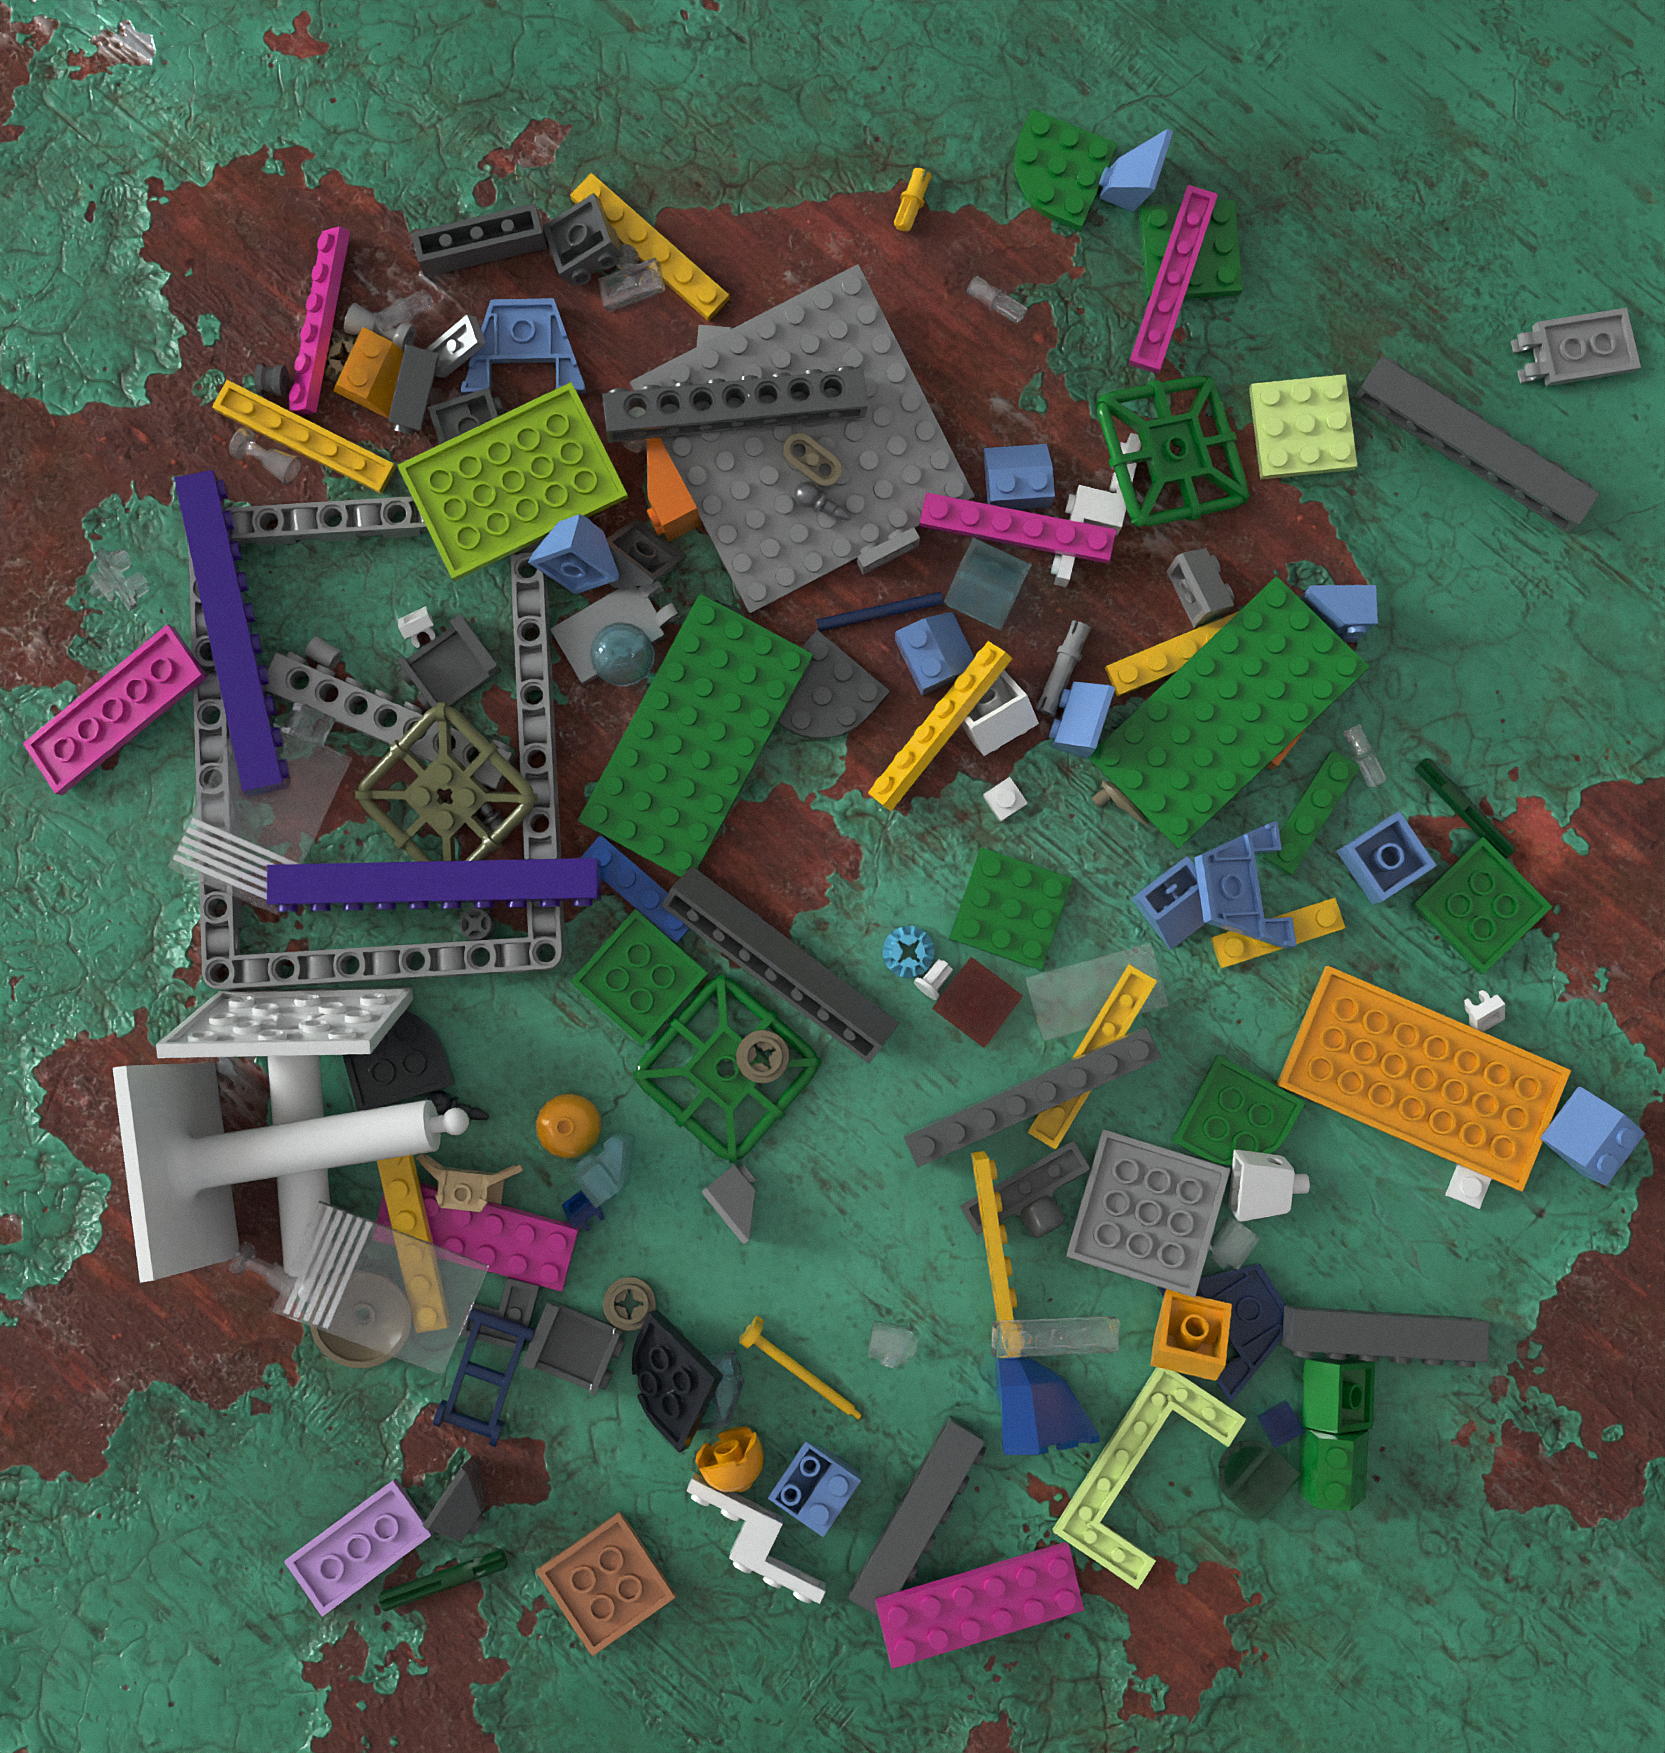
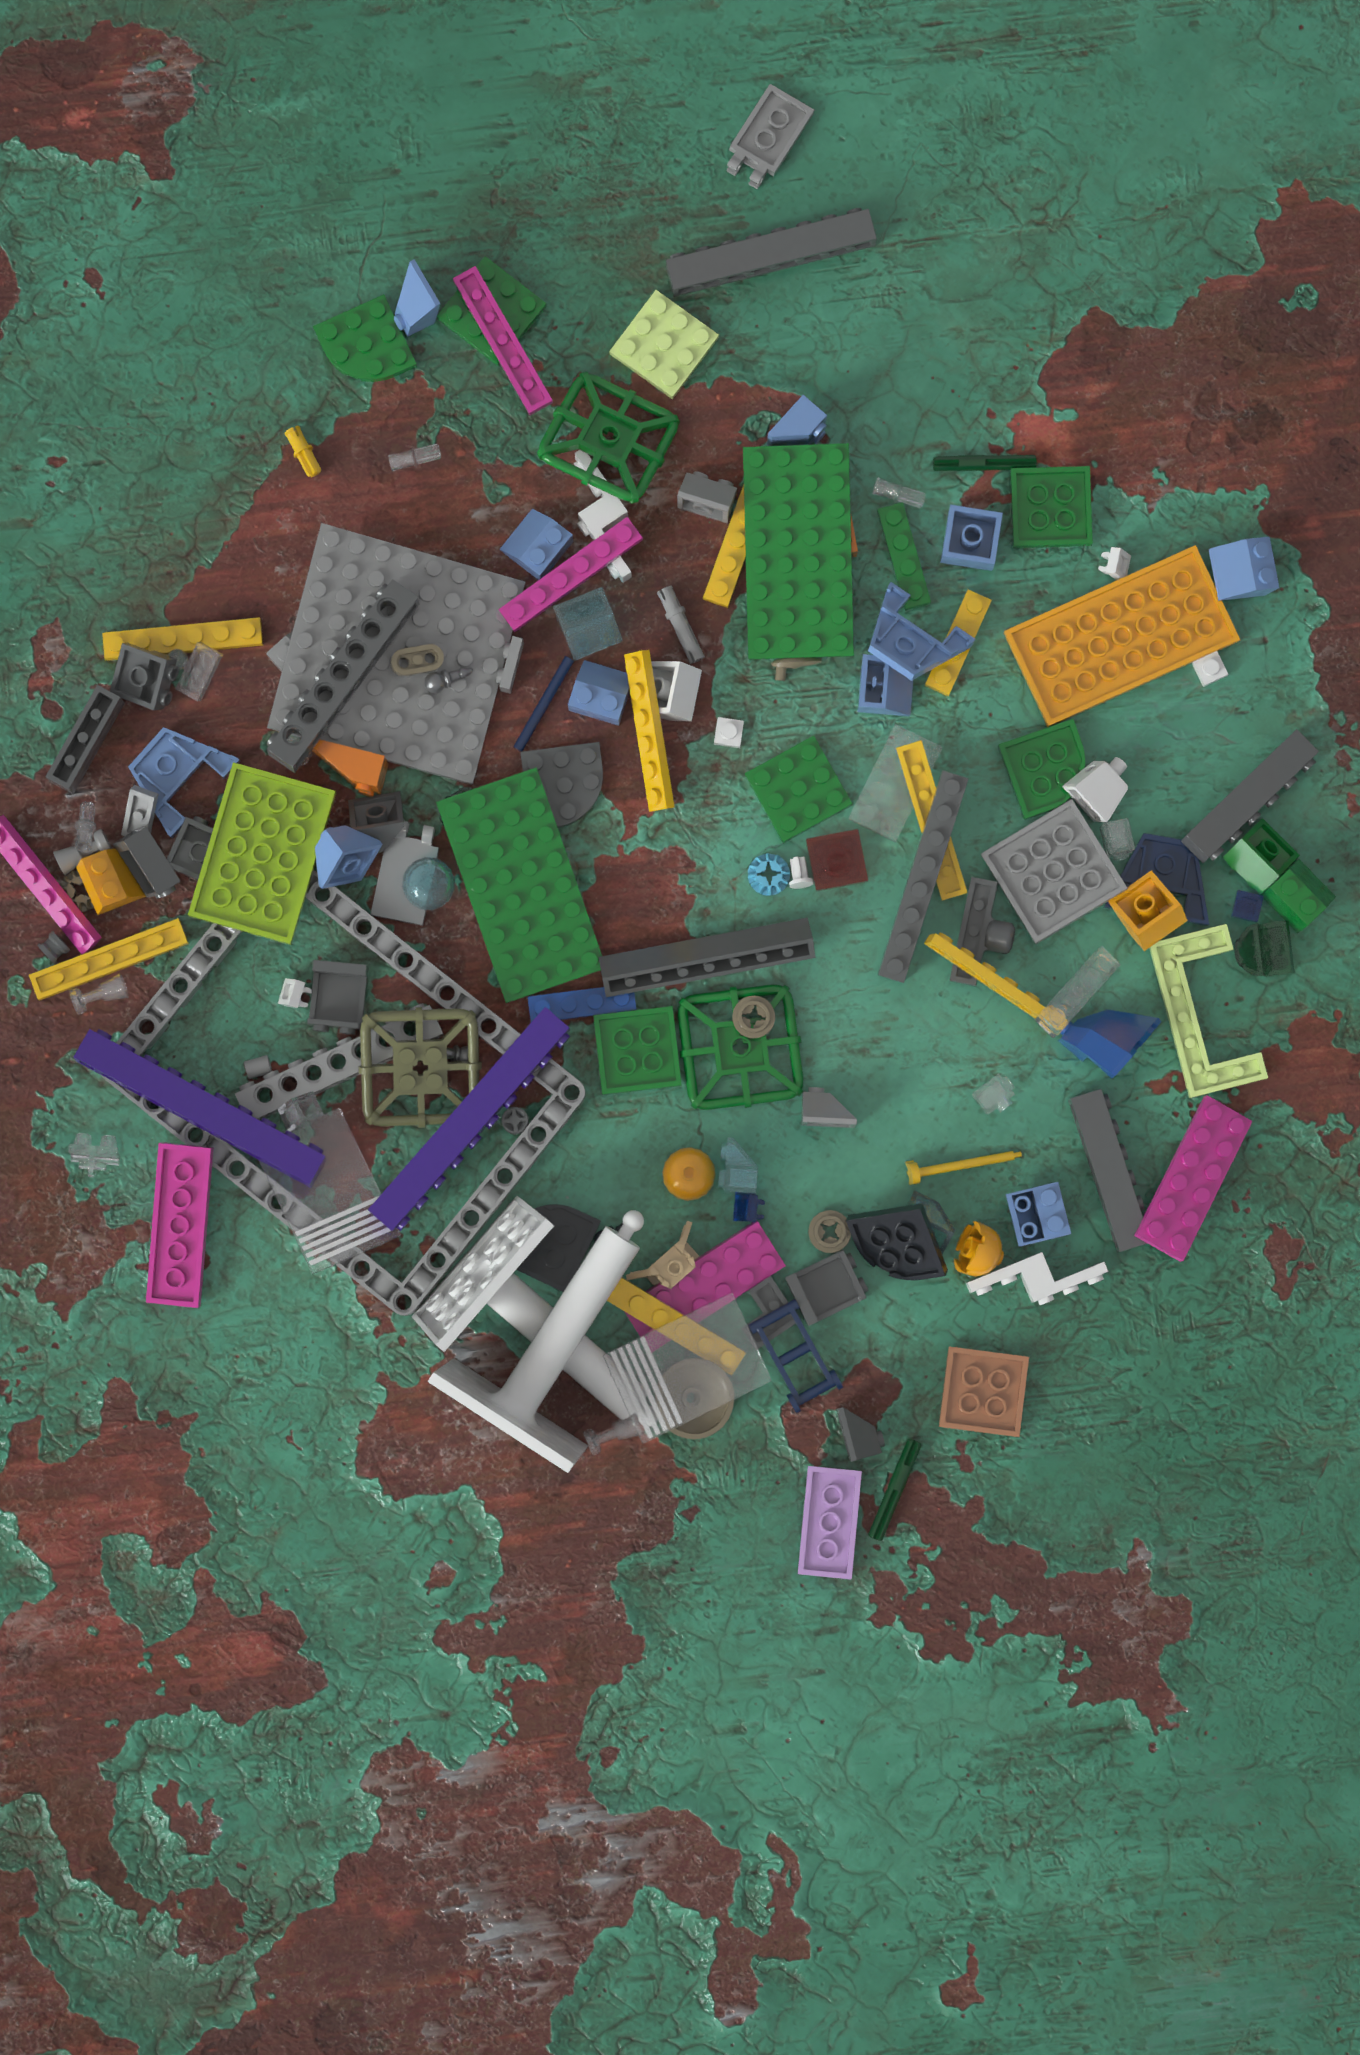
camera: 50 degrees left, 0 degrees up
medium blue slope [1049,681,1115,759] -> none

